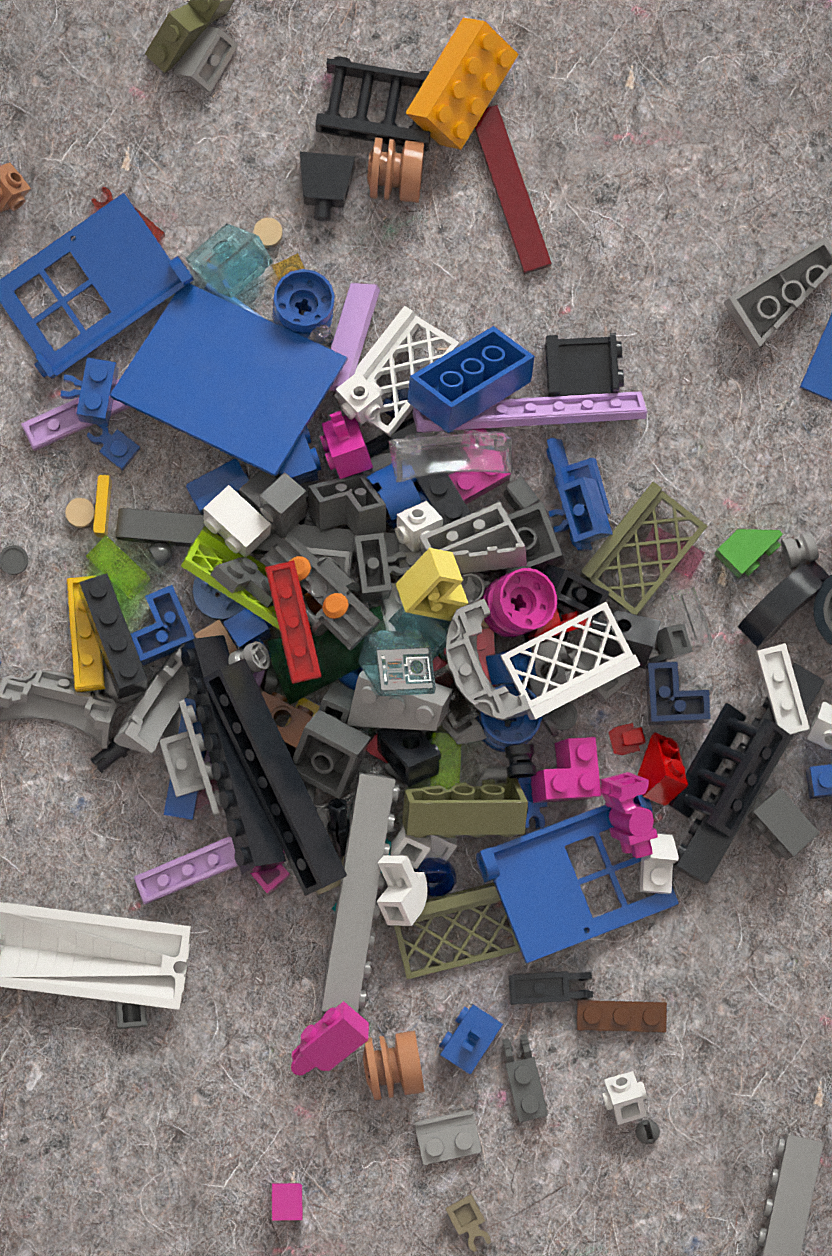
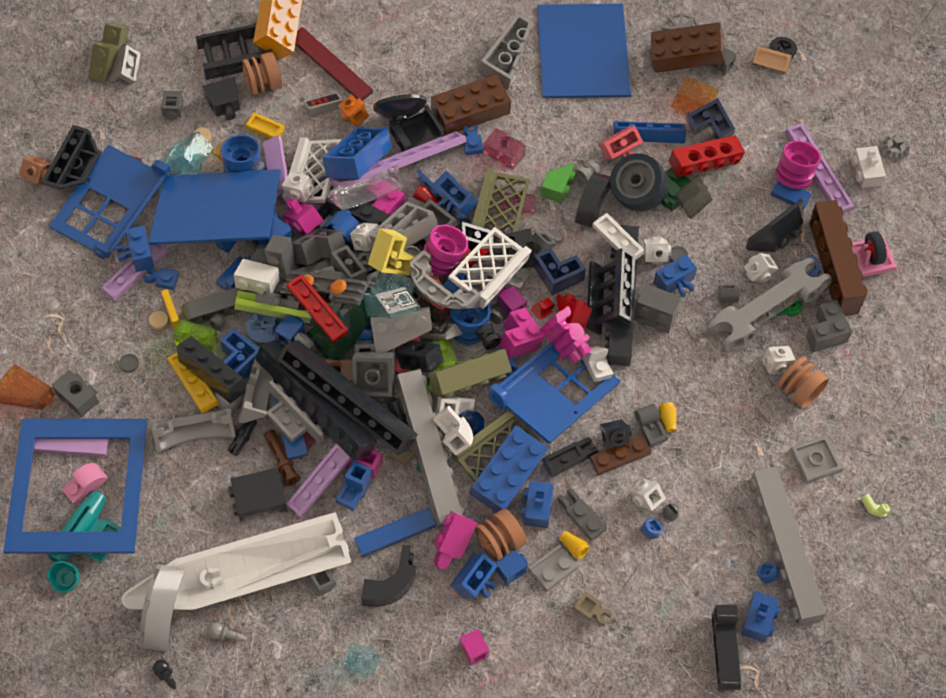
camera: 25 degrees left, 20 degrees down
none -> black wedge [41,125,100,190]
none -> dark grey brick [161,91,183,120]
none -> black panel [228,468,287,522]
none -> yellow tile [245,112,285,139]
none -> reddish brown pin [263,429,301,486]
none -> light grey slope [304,92,343,117]
none -> blue brick [335,461,372,511]
none -> orange brick [338,94,369,127]
none -> clear light blue panel [344,644,381,675]
none -> blue tile [354,507,436,558]
none -> black arch [361,545,416,607]
none -> black dish [373,94,427,121]
none -> red cone [413,185,440,204]
none -> reddish brown brick [431,74,511,135]
none -> blue brick [450,552,498,599]
none -> blue plate [463,125,483,155]
none -> blue brick [469,426,548,513]
none -> clear pink brick [483,128,526,170]
none -> blue brick [495,550,528,586]
none -> magenta brick [497,286,527,317]
none -> yellow cone [559,531,590,559]
none -> black brick [600,419,632,449]
none -> dark grey plate [634,404,668,447]
none -> blue tile [641,518,663,539]
none -> yellow cone [658,402,677,433]

